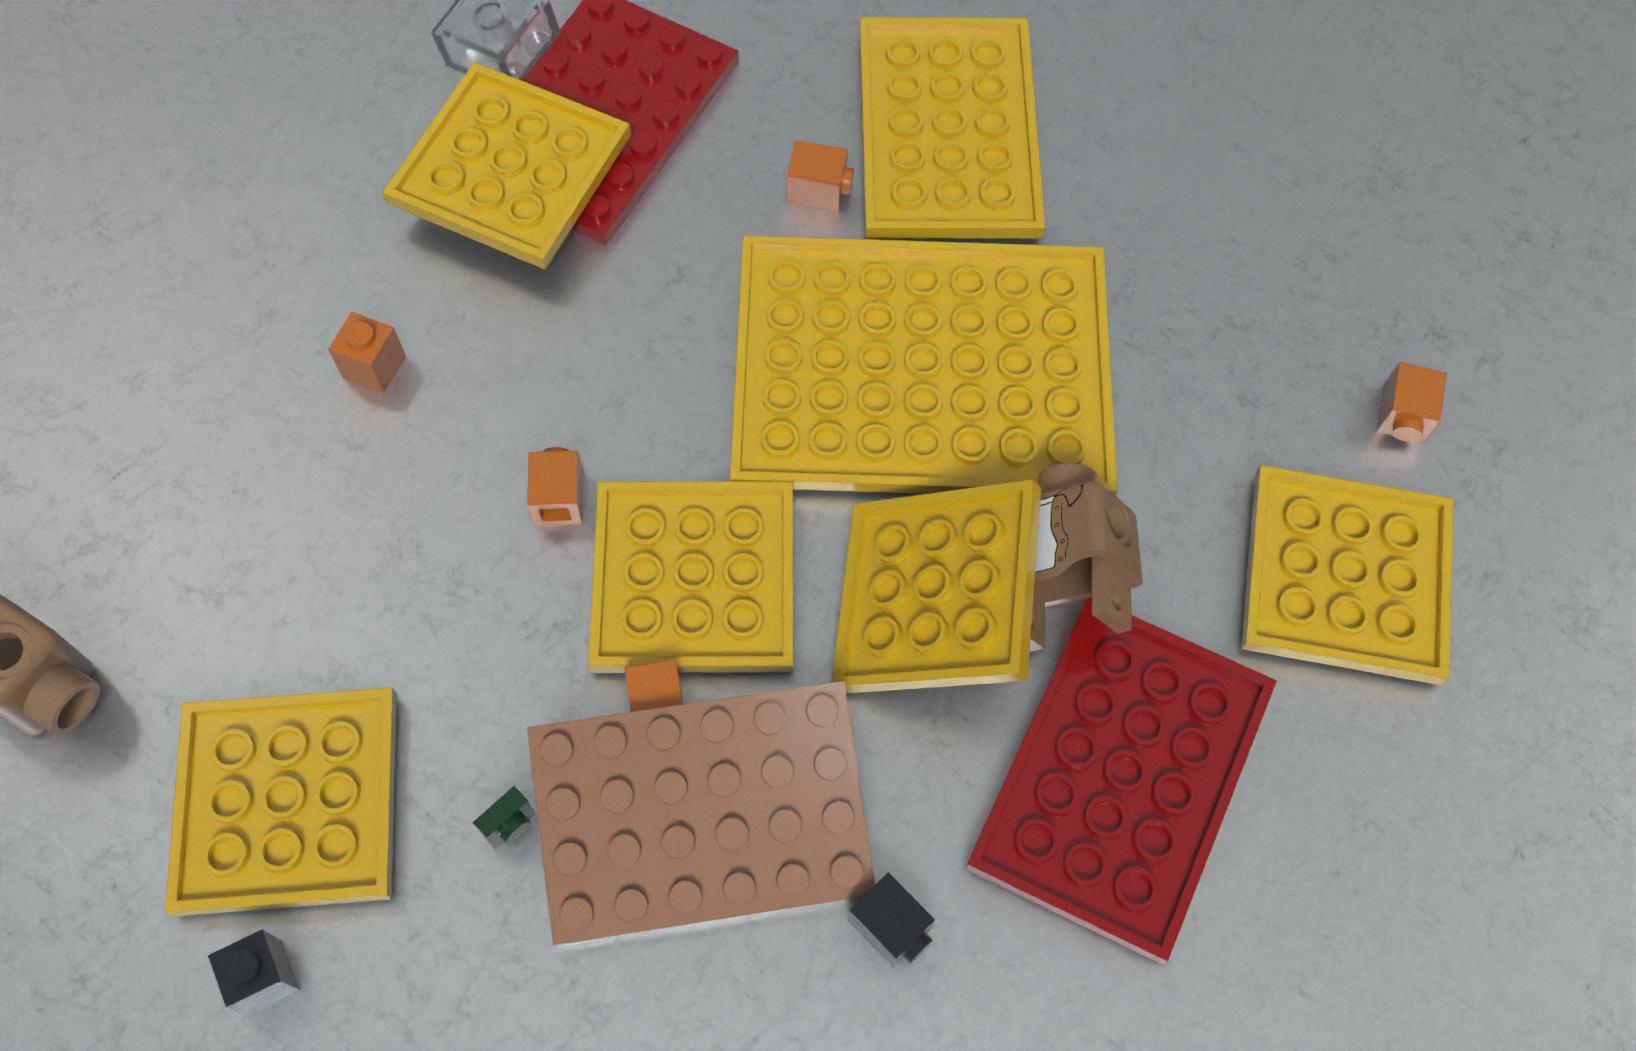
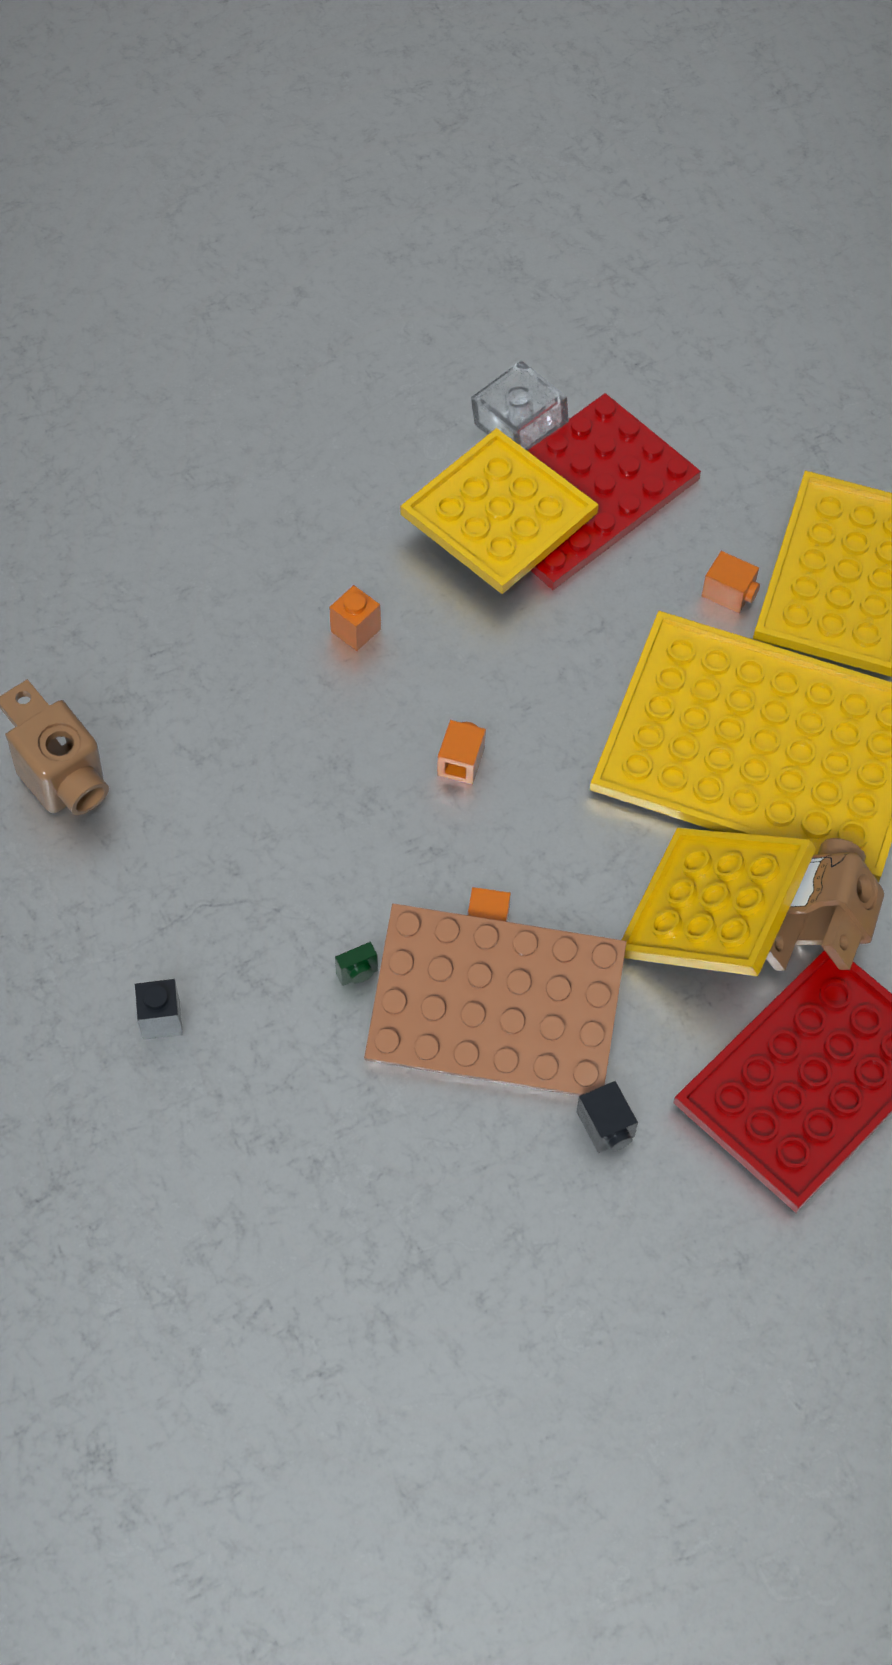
camera: 20 degrees right, 5 degrees down
yellow plate [165,687,397,917] -> none
yellow plate [588,481,793,673] -> none

